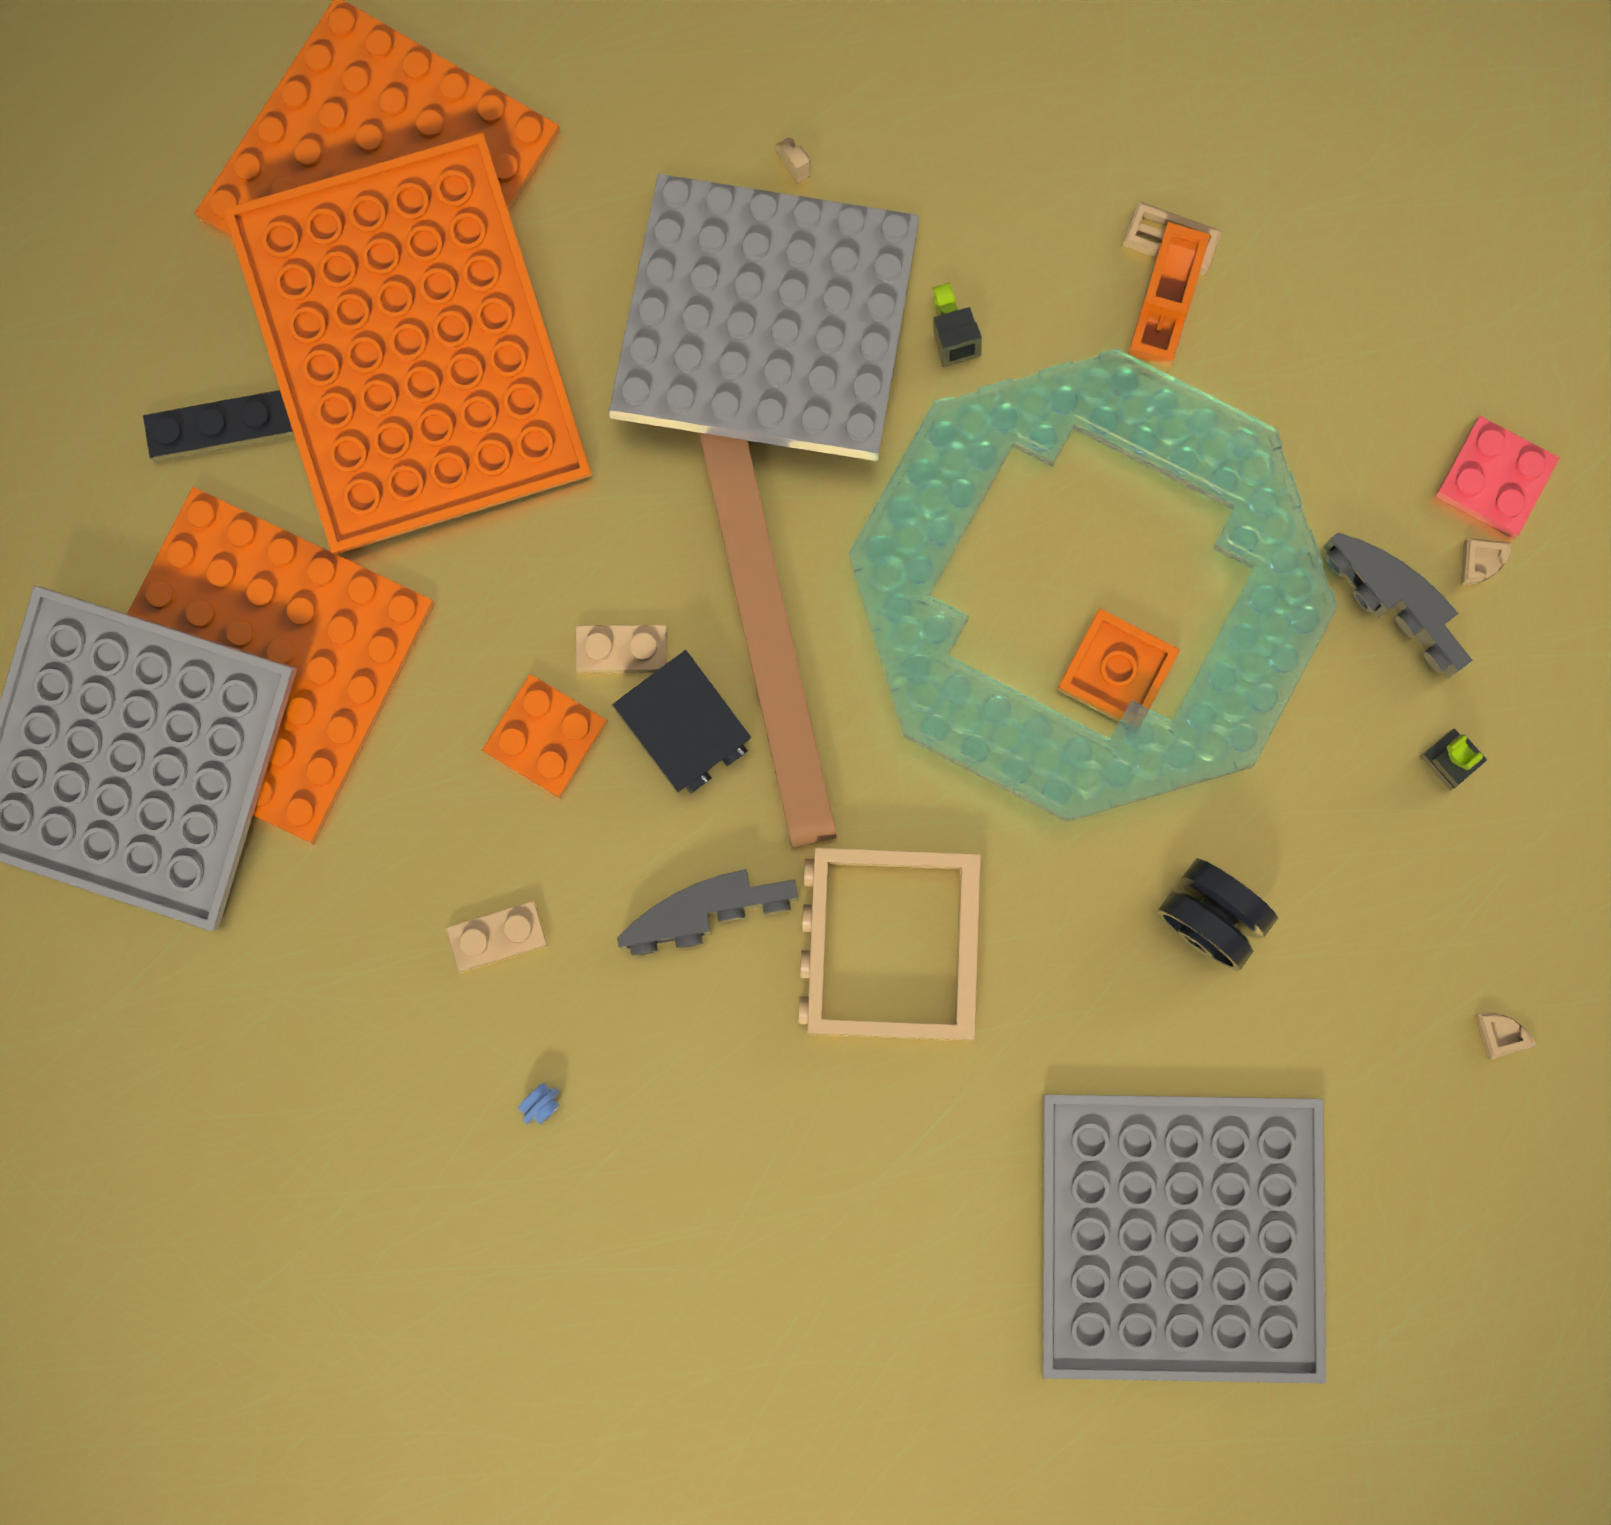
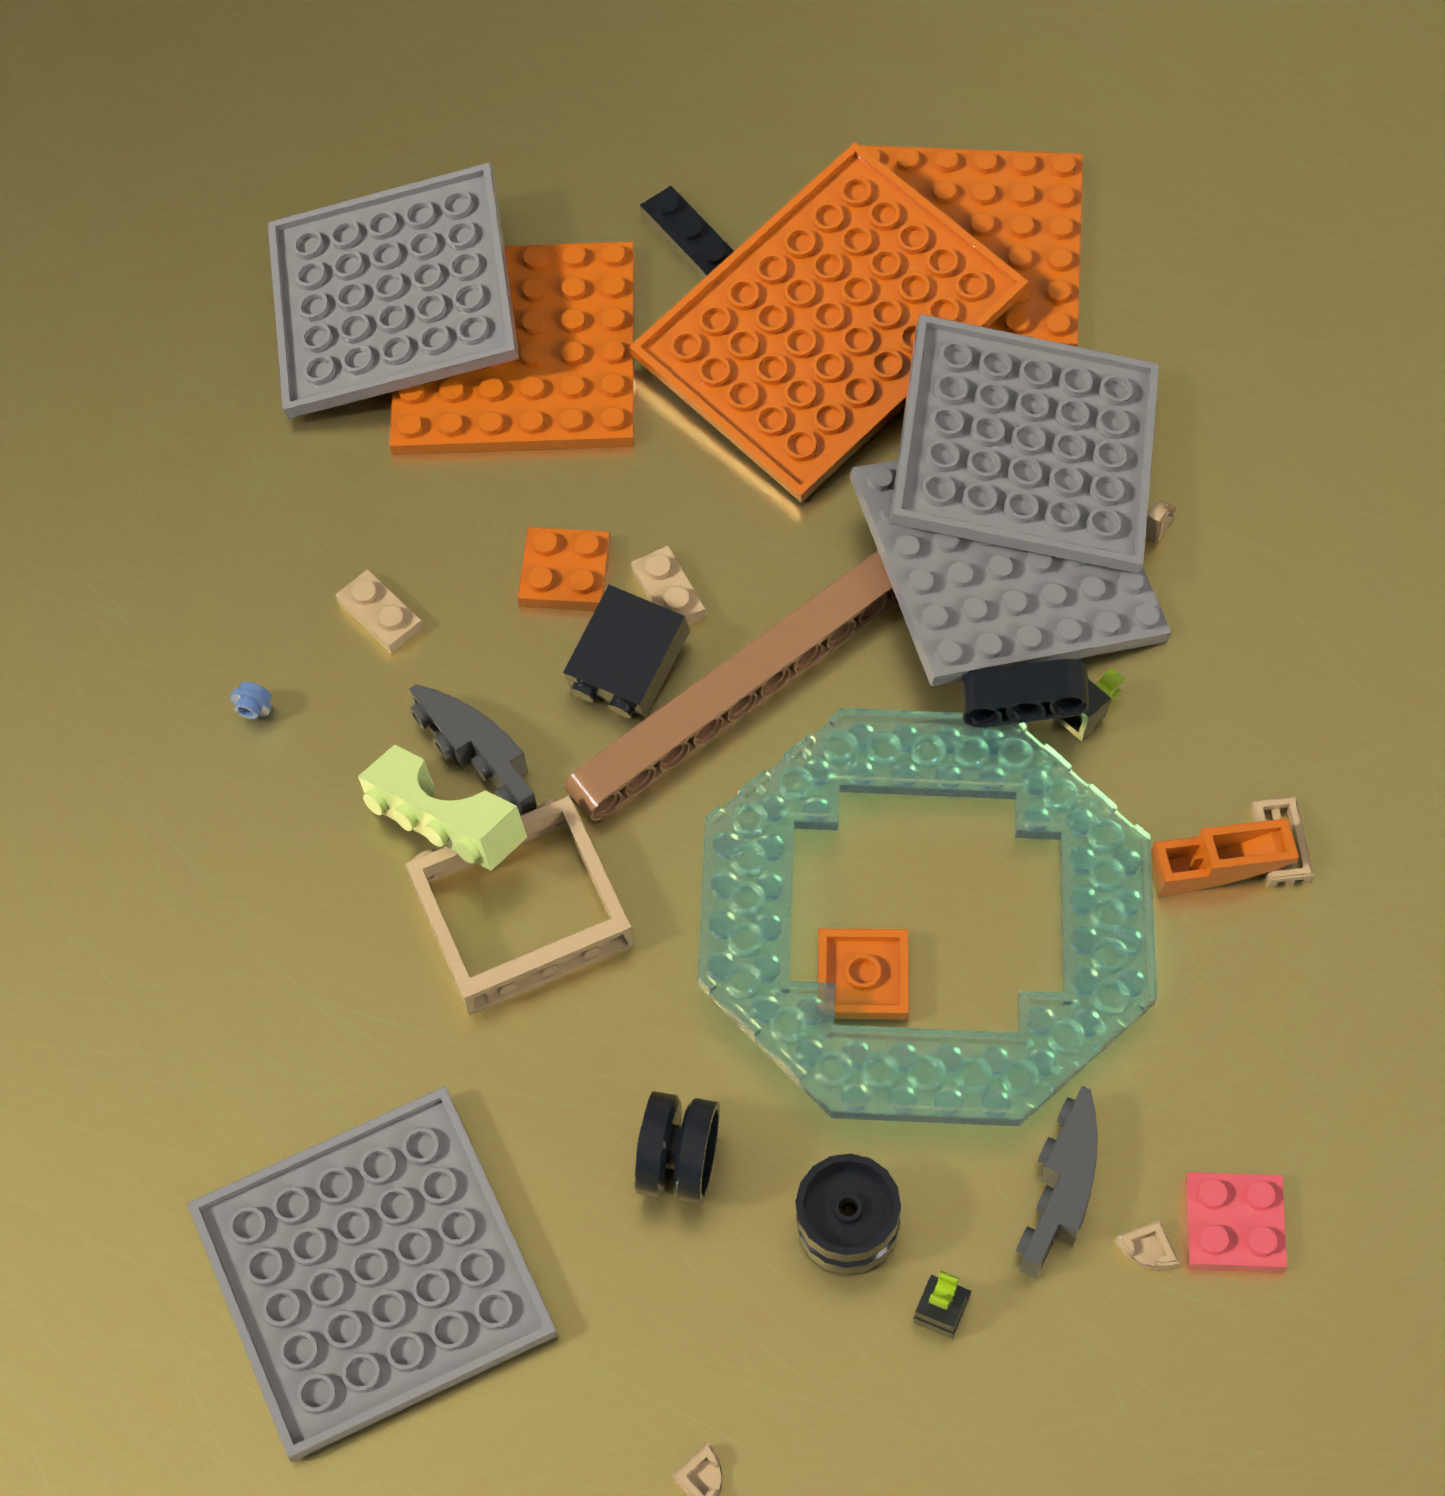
camera: 65 degrees right, 20 degrees down
none -> yellowish green arch [358,744,527,871]
none -> black wheel [795,1153,901,1275]
none -> light grey plate [889,314,1159,574]
none -> black beam [962,659,1089,728]

